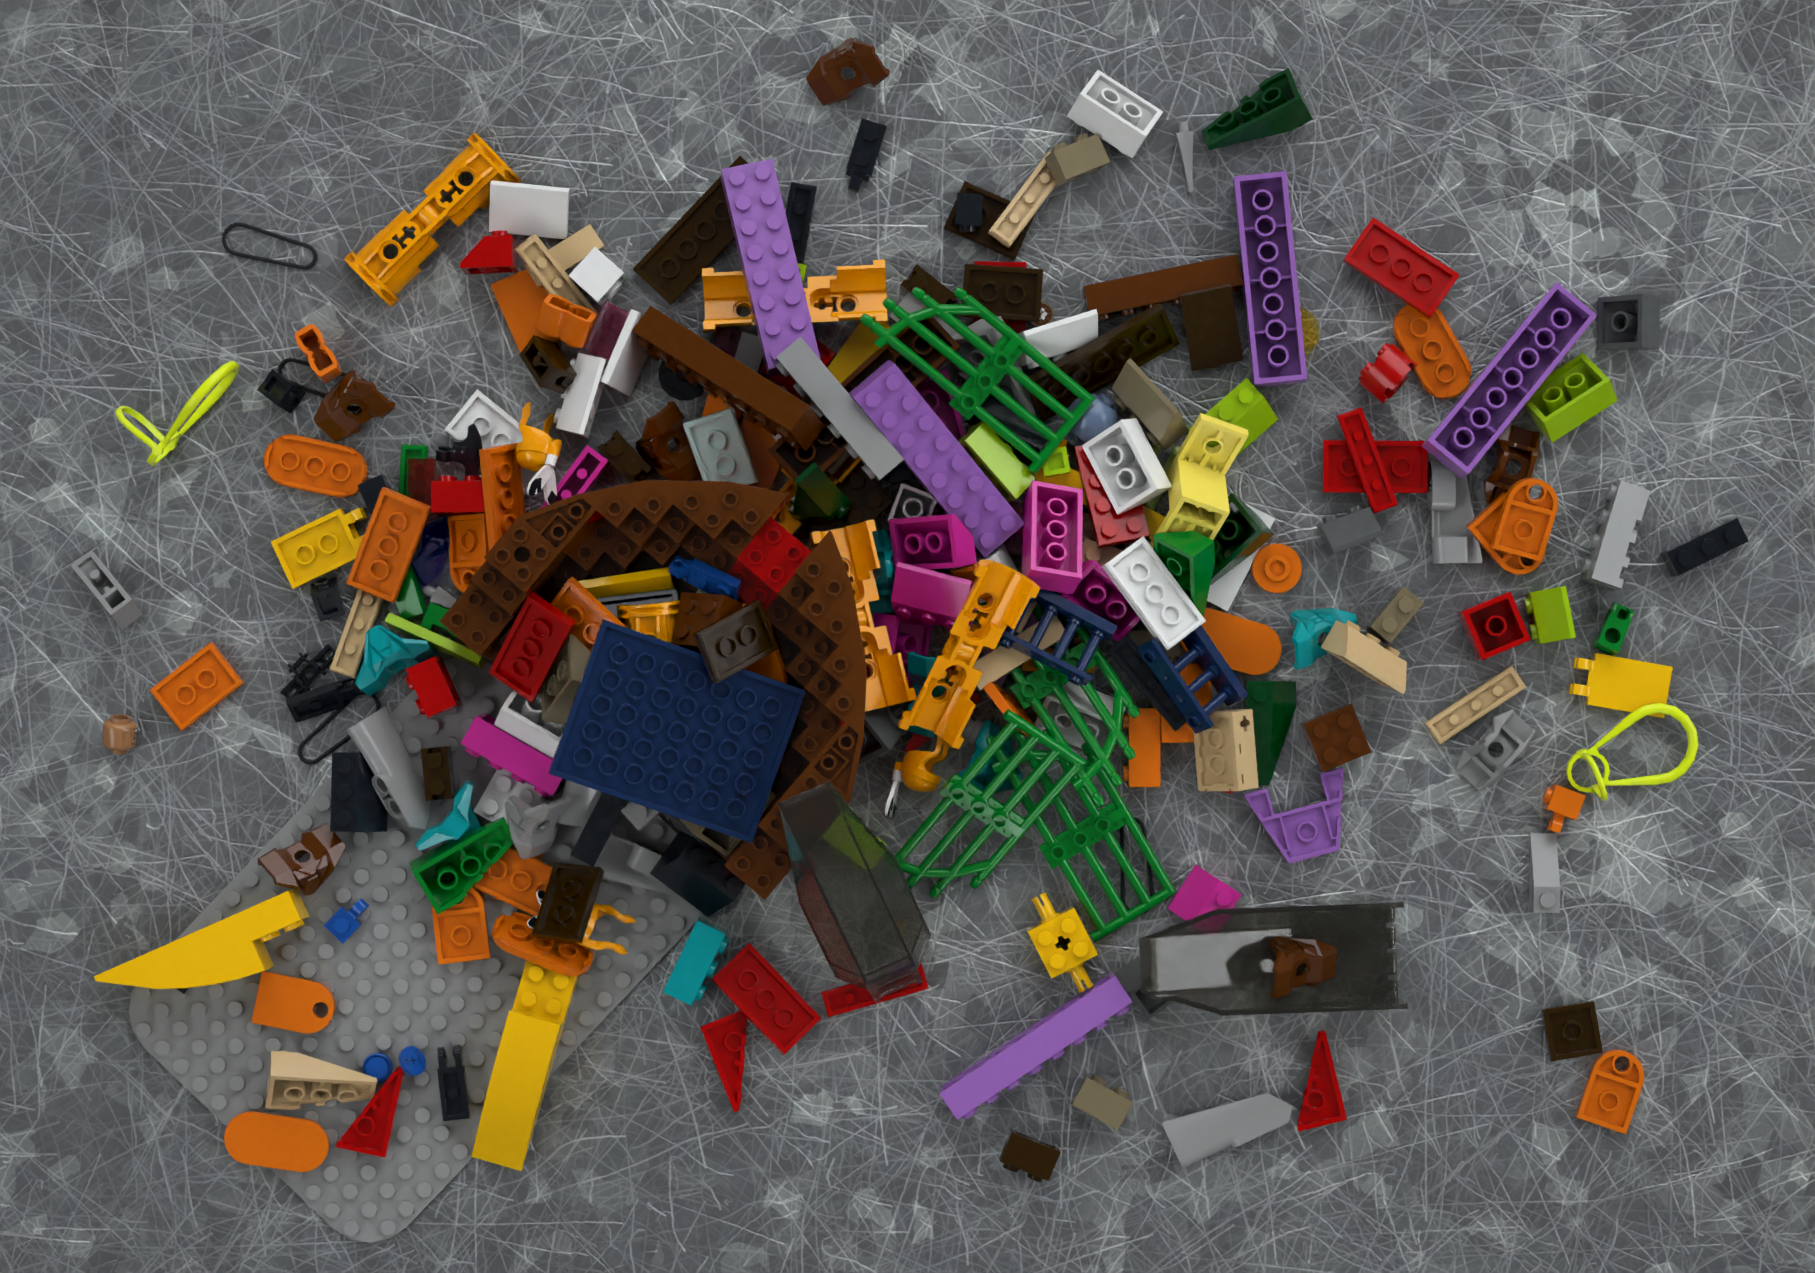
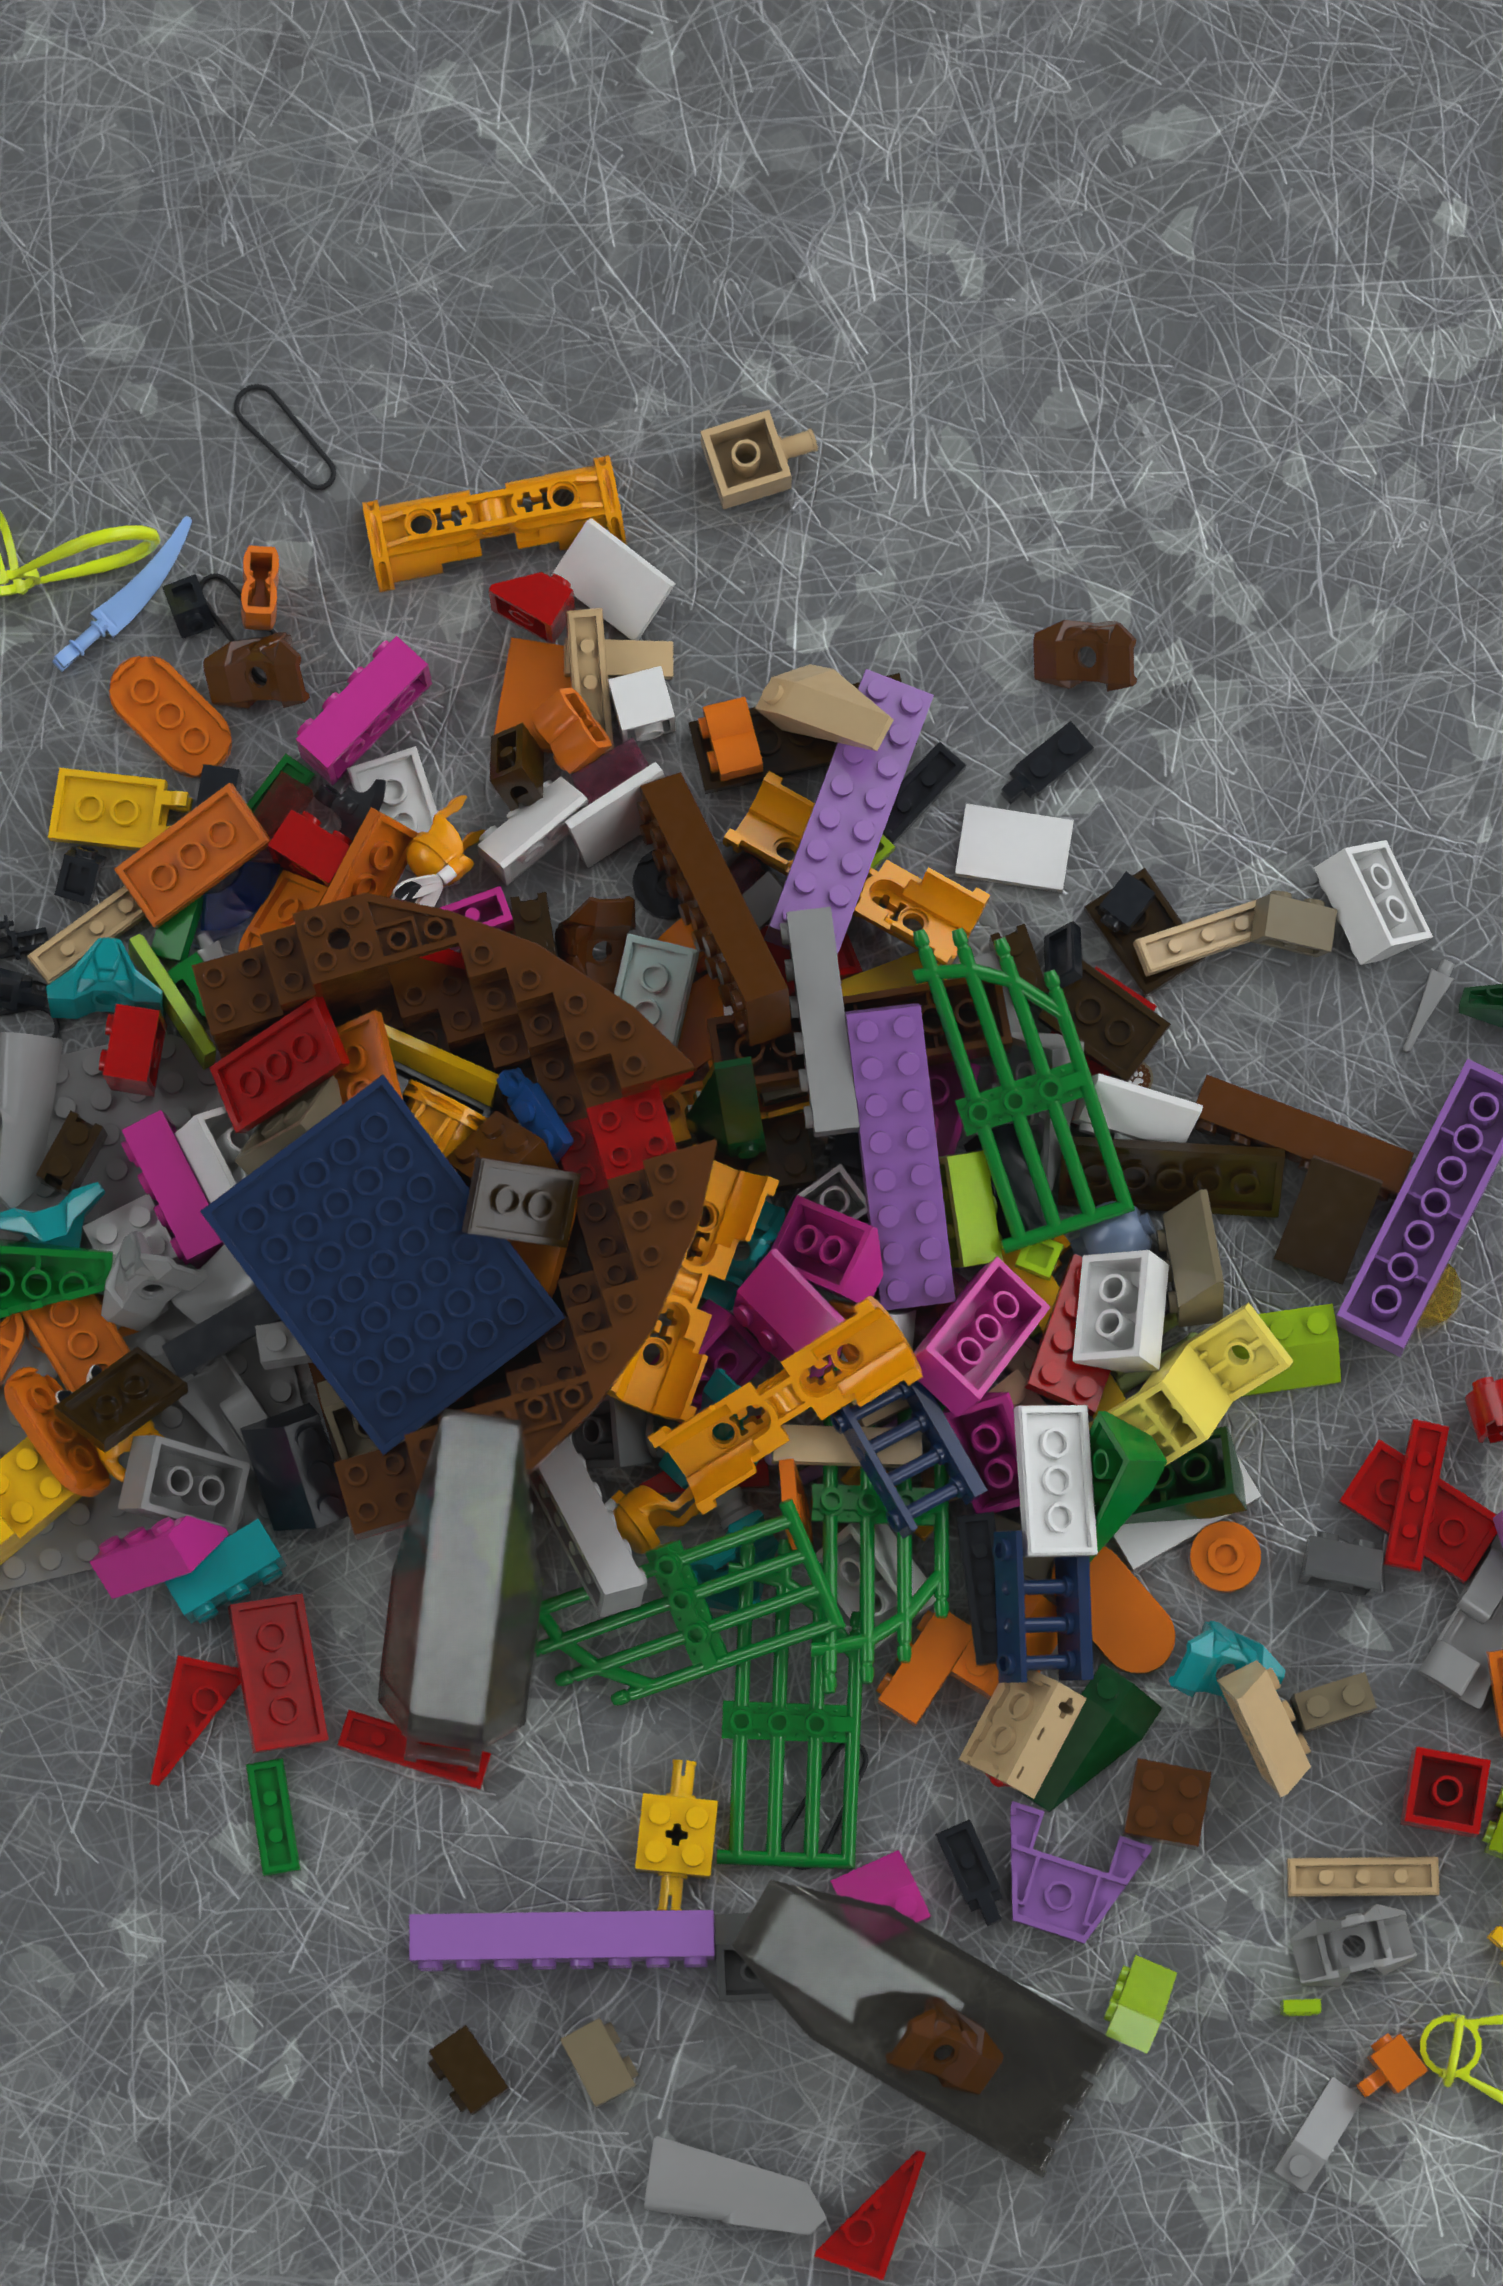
camera: 35 degrees right, 10 degrees down
none -> light blue sword [52,516,192,672]
none -> dark pink slope [90,1516,229,1599]
none -> light grey brick [118,1435,250,1536]
none -> green tile [246,1758,301,1877]
none -> dark pink brick [296,636,432,786]
none -> light grey brick [526,1434,647,1618]
none -> orange brick [698,696,763,782]
none -> tan brick [701,410,818,510]
none -> tan wedge [755,664,894,751]
none -> black hinge [935,1819,1002,1927]
none -> white tile [955,803,1074,893]
none -> black tile [1044,921,1083,990]
none -> lime brick [1103,1955,1177,2054]
none -> lime tile [1280,1999,1322,2017]

